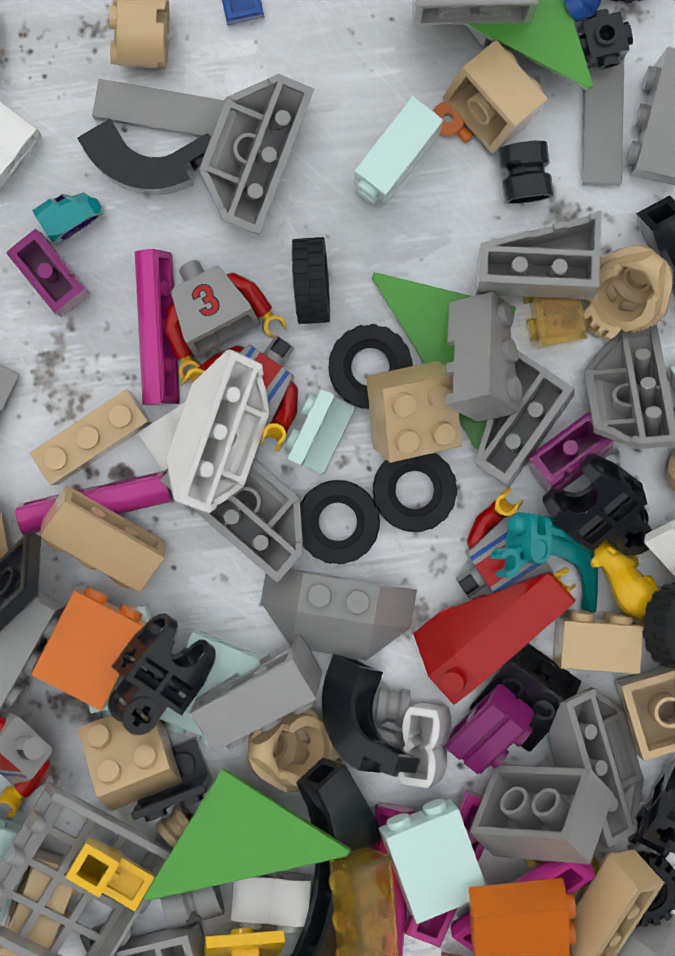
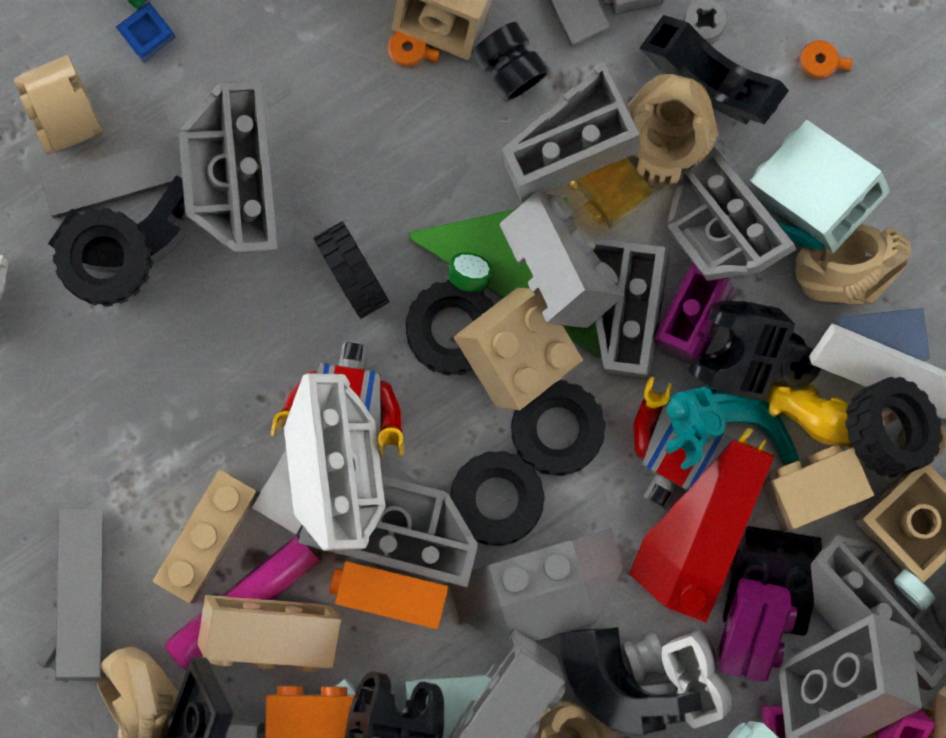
camera: 30 degrees left, 5 degrees down
magenta brick [6,229,90,317] -> none
teal rock [32,192,103,245] -> none
dark pink brick [134,249,180,405] -> none
light grey torso [165,260,286,382] -> none
light aqua bracket [284,389,355,474] -> none
light aqua brick [354,96,444,206] -> none
none -> black tyre [53,208,153,307]
none -> orange brick [329,561,449,630]
none -> tile [447,252,492,292]
none -> light aqua tile [894,569,936,610]

